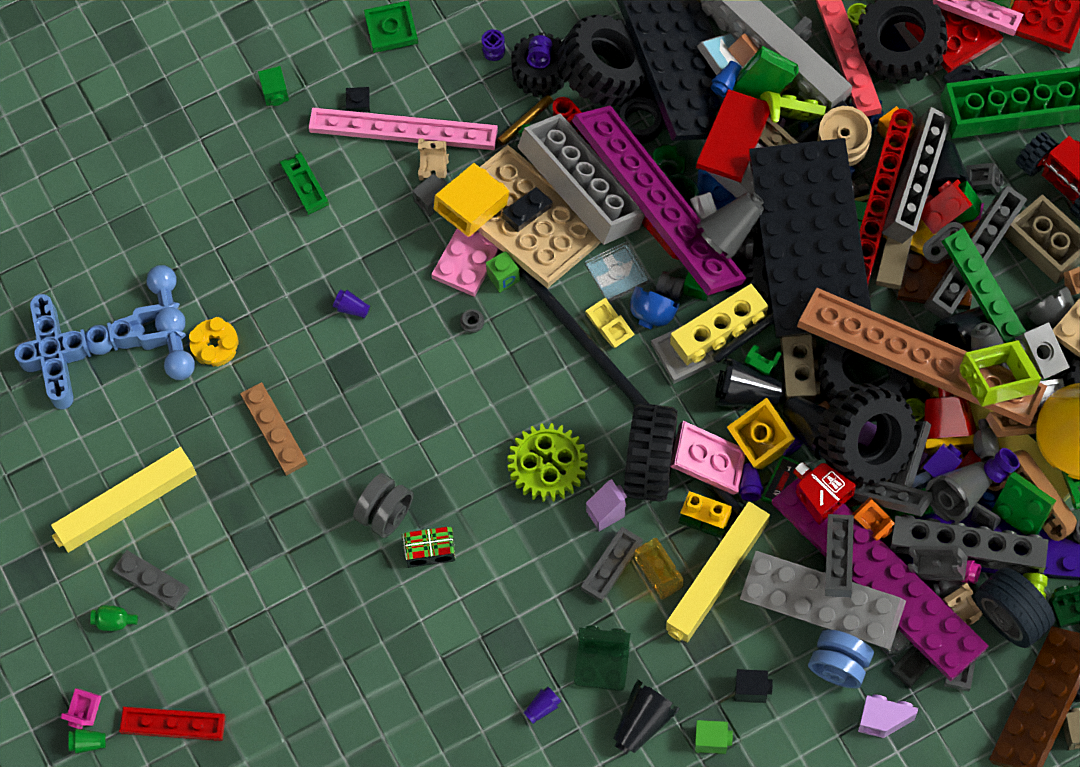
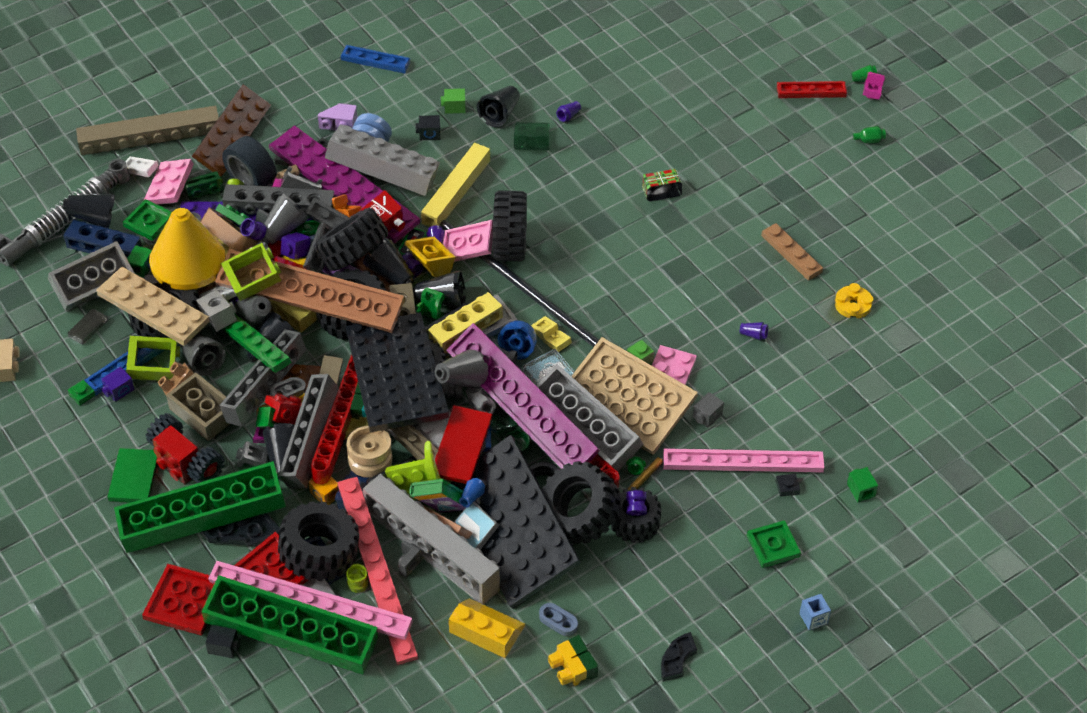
camera: 170 degrees right, 15 degrees down
medium blue piece [15,265,195,409] -> none
light yellow brick [51,447,197,553] -> none
dark grey plate [112,550,189,610] -> none
green plate [279,152,329,215] -> none
dark grey wheel [353,473,414,538] -> none
tan piece [418,138,449,180] -> none
yellow brick [433,163,509,237] -> none
dark grey plate [460,309,484,333] -> none
dark purple wheel [481,29,505,61] -> none
black plate [501,187,553,232] -> none
lime gear [507,423,588,502] -> none
dark grey plate [581,527,643,603] -> none
lavender slope [586,479,627,531] -> none
clear yellow brick [635,538,684,600] -> none
yellow hips [678,491,732,539] -> none
dark grey plate [825,514,854,598] -> none

